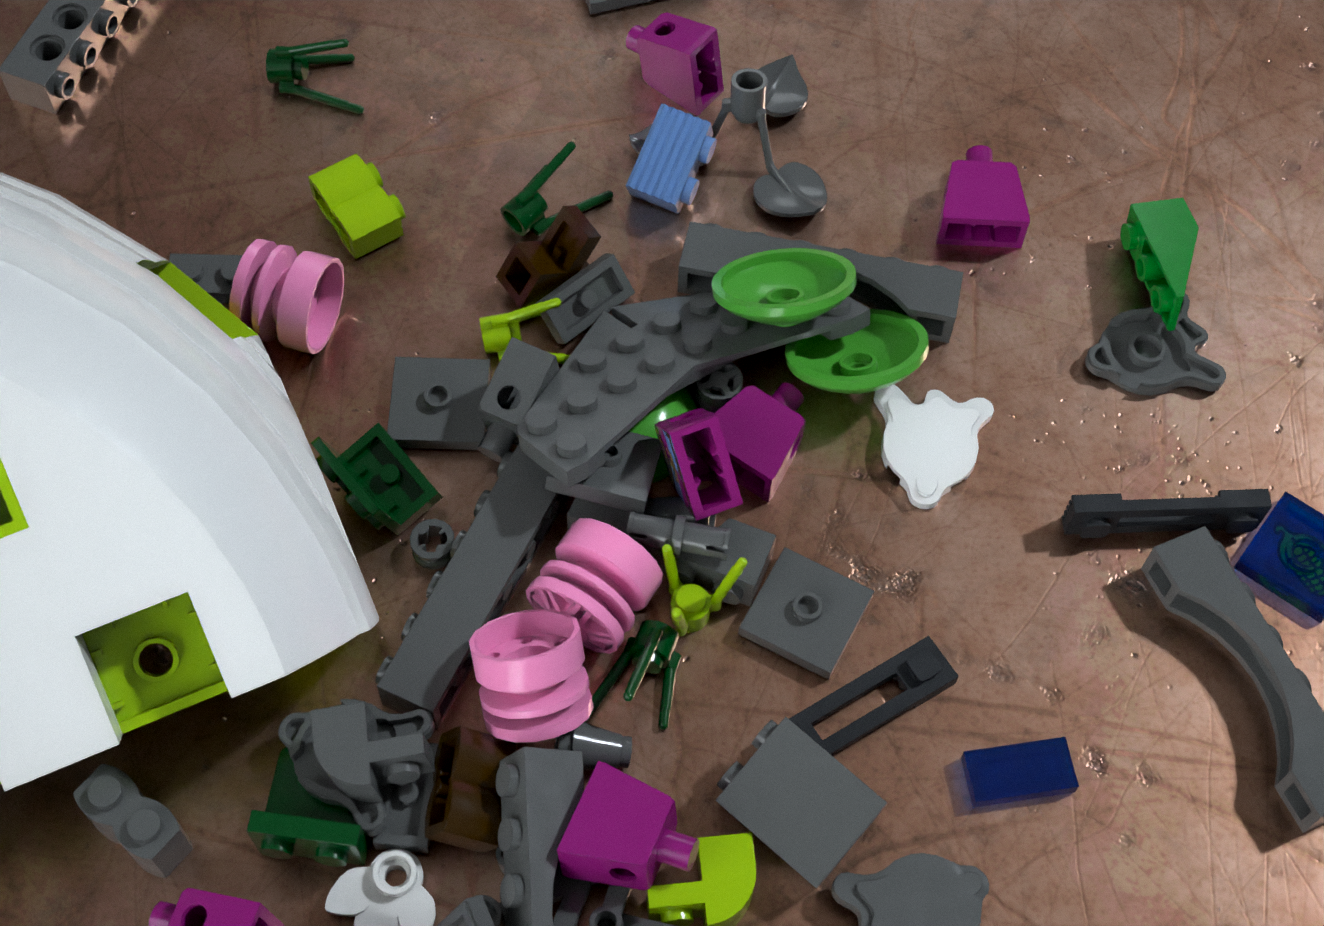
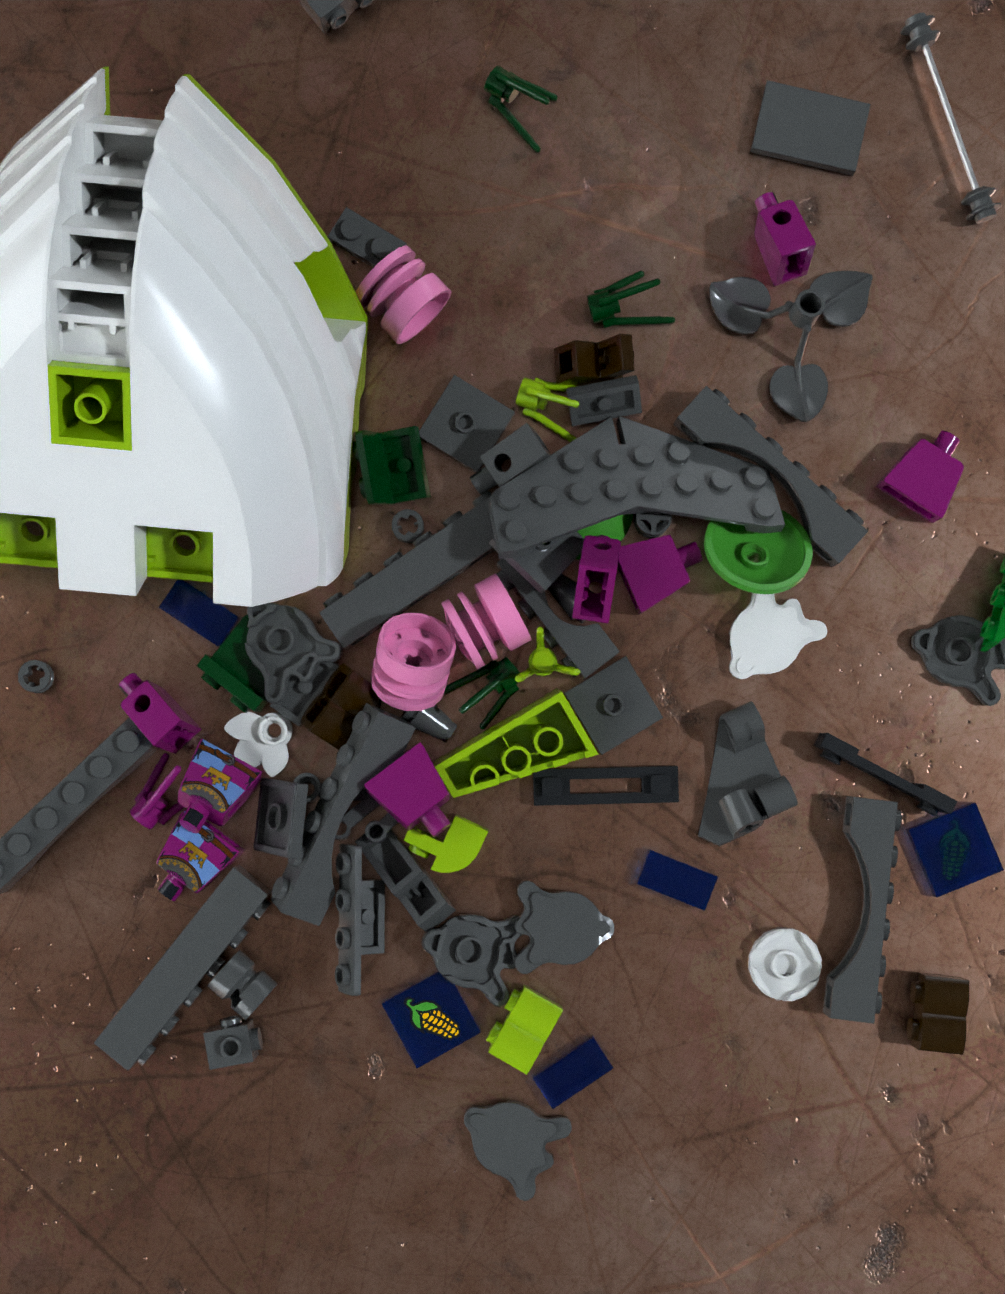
camera: 30 degrees right, 25 degrees up
dark grey brick [73,764,193,878] -> none
lime brick [308,154,406,259] -> none
dark grey brick [310,701,435,803] -> none
medium blue brick [626,104,717,214] -> none
dark grey pin [626,511,732,561] -> none
bright green dish [712,248,857,327] -> none
dark grey brick [716,716,887,888] -> none
none -> clear blue tile [159,579,240,647]
none -> lime wedge [433,688,599,798]
none -> dark grey panel [698,701,798,847]
none -> white tile [748,927,822,1001]

